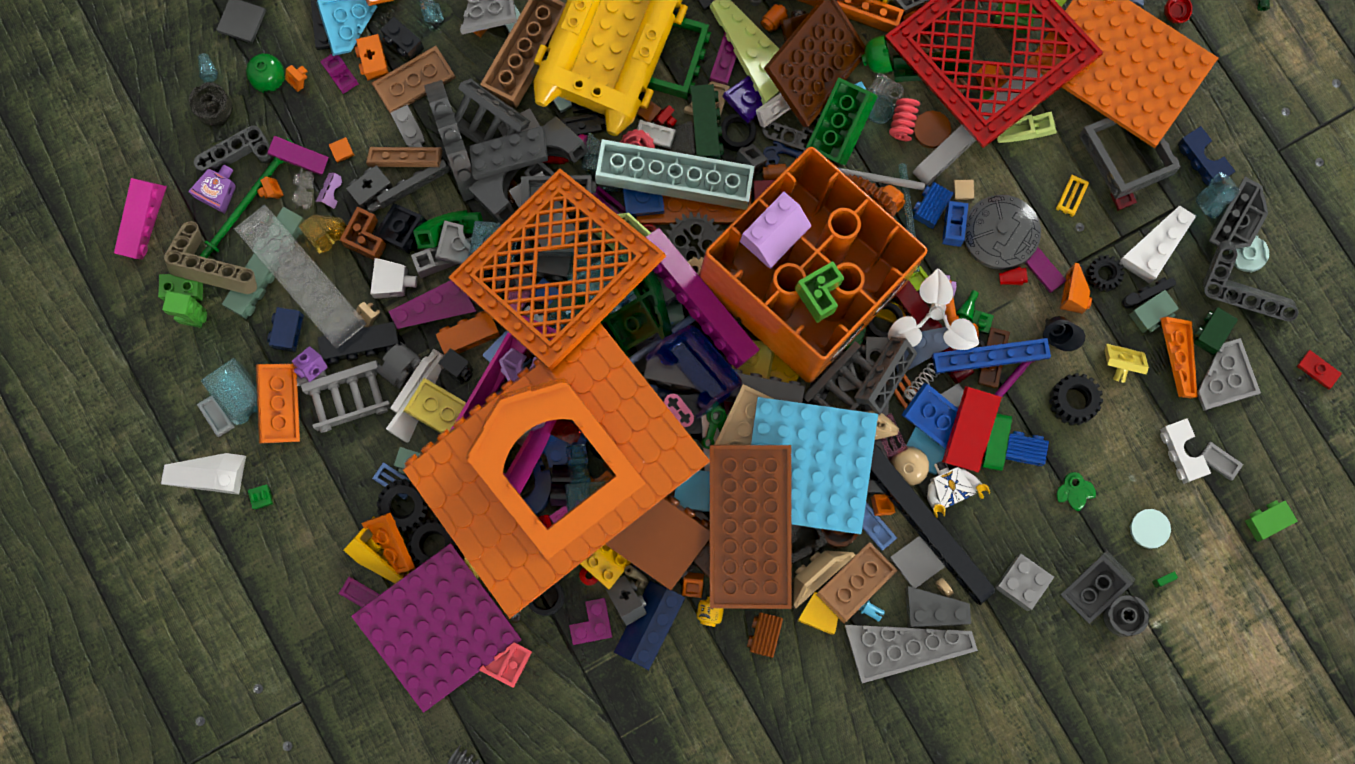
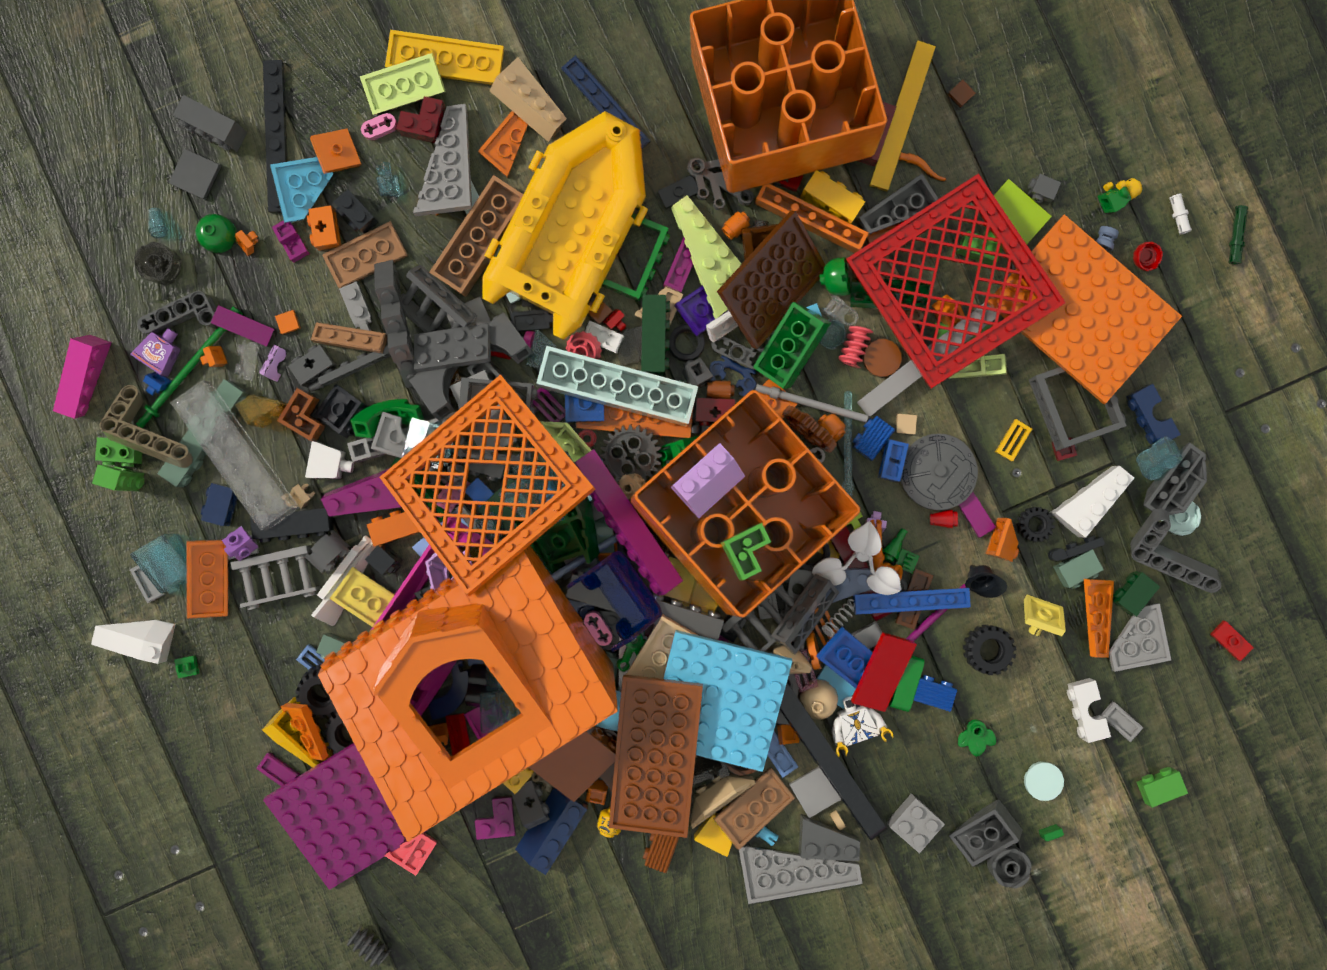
camera: 10 degrees right, 10 degrees up
none -> blue tile [143,372,172,396]
none -> orange tile [806,631,822,670]

